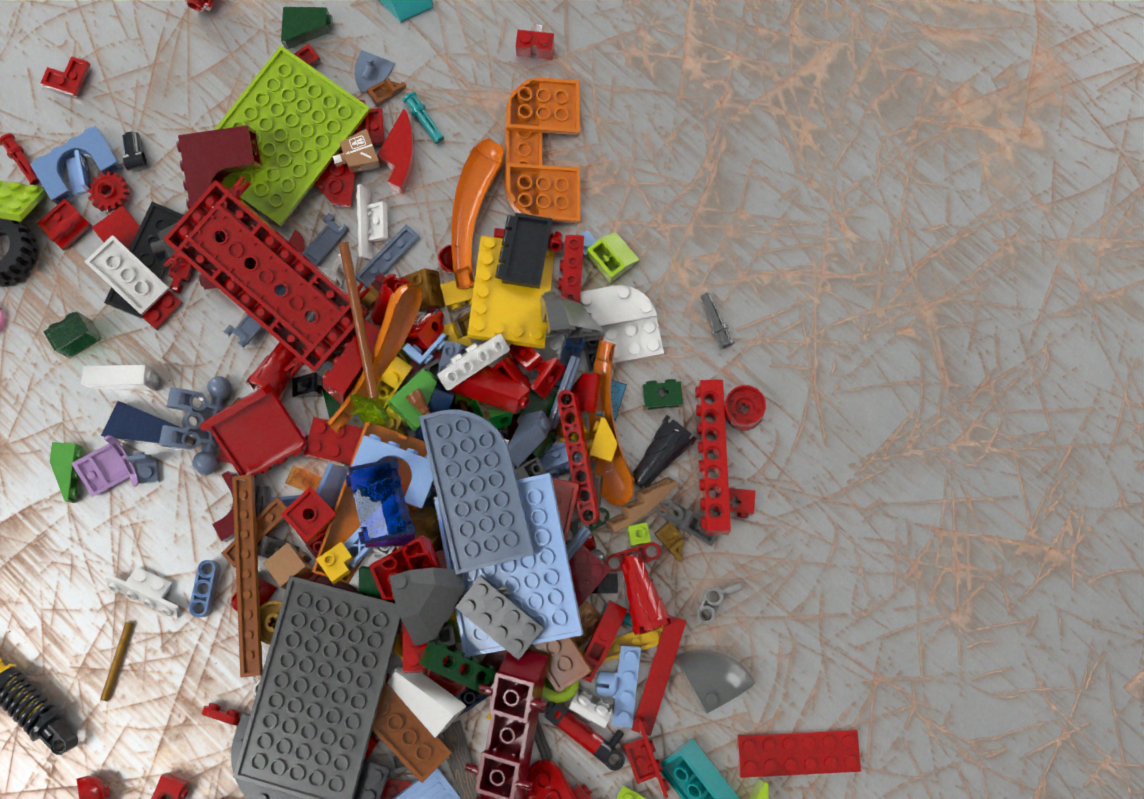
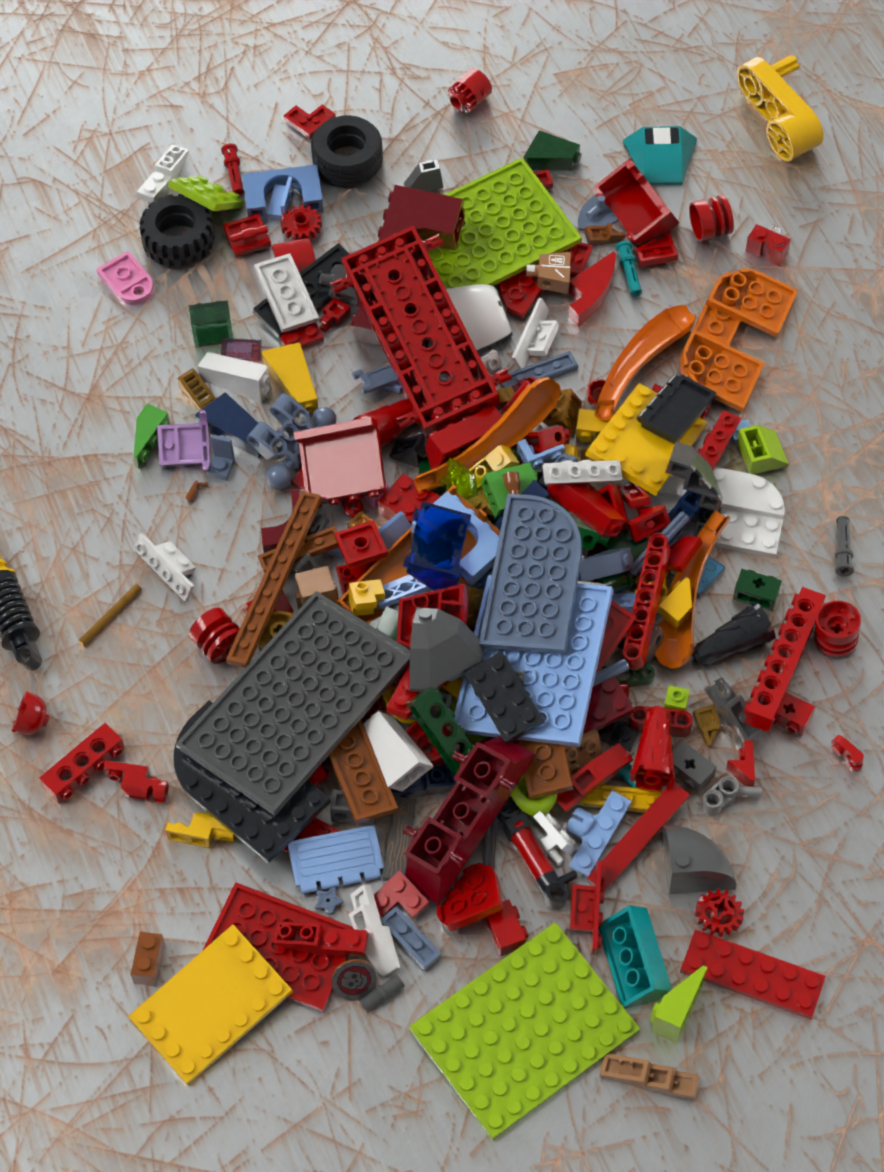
camera: 25 degrees right, 20 degrees down
black piece [122,131,147,171] -> none
medium blue beam [189,560,221,617] -> none
red plate [201,703,241,726] -> none
dark orange piece [339,242,379,399] -> none
red pin [548,231,563,252] -> none
medium nougat slope [605,477,677,533] -> none
none -> pearl gold slope [177,368,216,410]
none -> dark orange piece [185,480,208,502]
none -> red wheel [189,607,240,664]
none -> clear pink tile [221,338,262,361]
none -> yellow slope [261,342,318,413]
none -> black tyre [311,115,383,187]
none -> red plate [343,499,364,518]
none -> dark grey slope [404,159,444,191]
none -> white piece [446,284,512,350]
none -> red windscreen [594,158,679,245]
none -> red wing [636,230,678,267]
none -> dark grey brick [672,741,717,794]
none -> red wheel [689,194,734,241]
none -> red gear [694,889,745,937]
none -> red slope [726,740,755,787]
none -> red plate [831,735,864,772]

